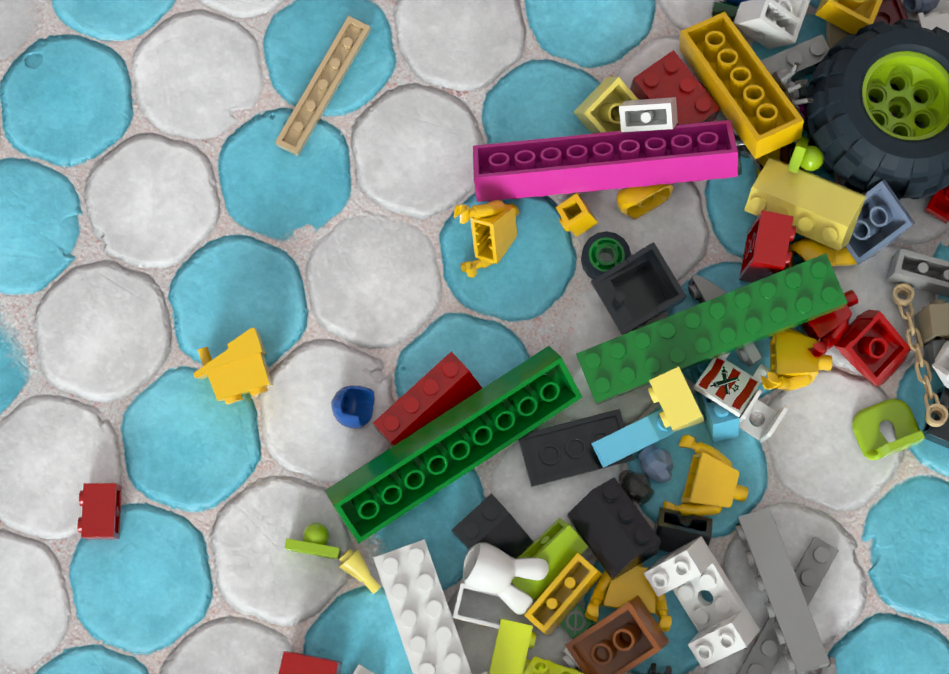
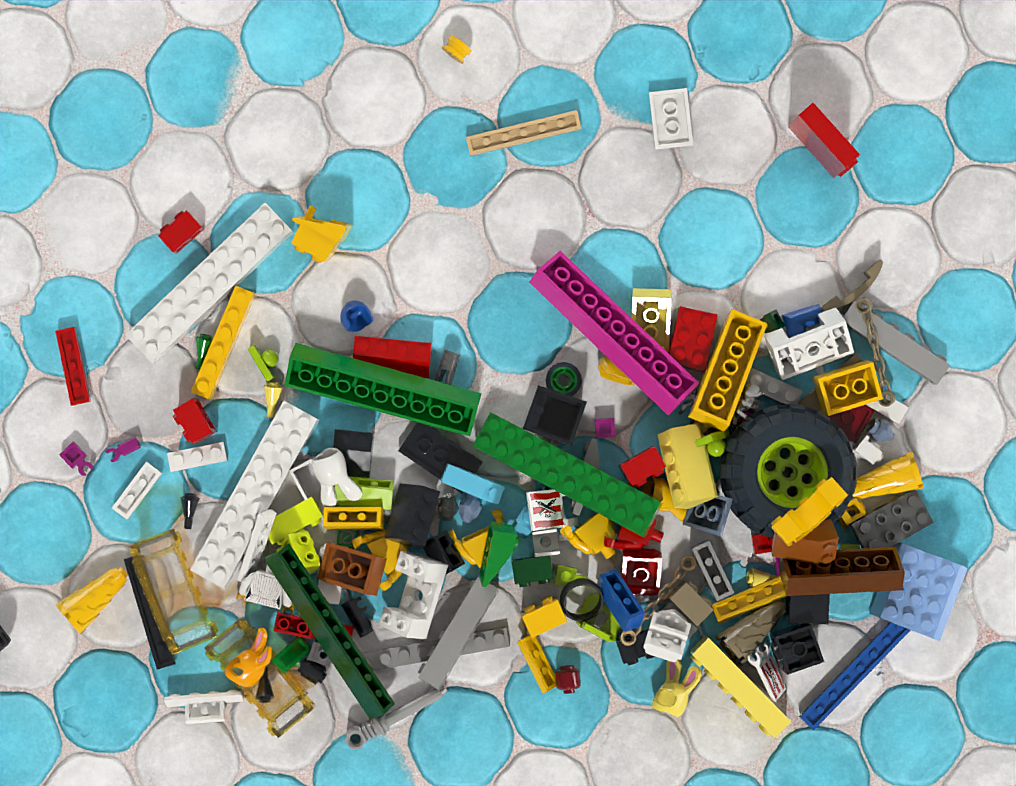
camera: 50 degrees right, 10 degrees up
yellow torso [454,200,519,278] -> none
yellow brick [556,193,598,237] -> none
white brick [619,97,678,132] -> none
light yellow slope [647,367,705,431] -> none
none -> white brick [125,203,294,364]
none -> yellow brick [191,286,256,400]
none -> green cone [195,334,213,370]
none -> dark grey hinge [435,350,461,385]
none -> yellow wheel [441,35,472,64]
none -> green slope [479,521,519,587]
none -> dark green brick [511,555,553,587]
none -> yellow plate [517,634,556,694]
none -> yellow brick [521,595,567,638]
none -> lime brick [554,564,588,586]
none -> dark red head [555,665,581,694]
none -> black tyre [560,578,604,622]
none -> magenta plate [595,418,616,439]
none -> blue brick [597,569,645,632]

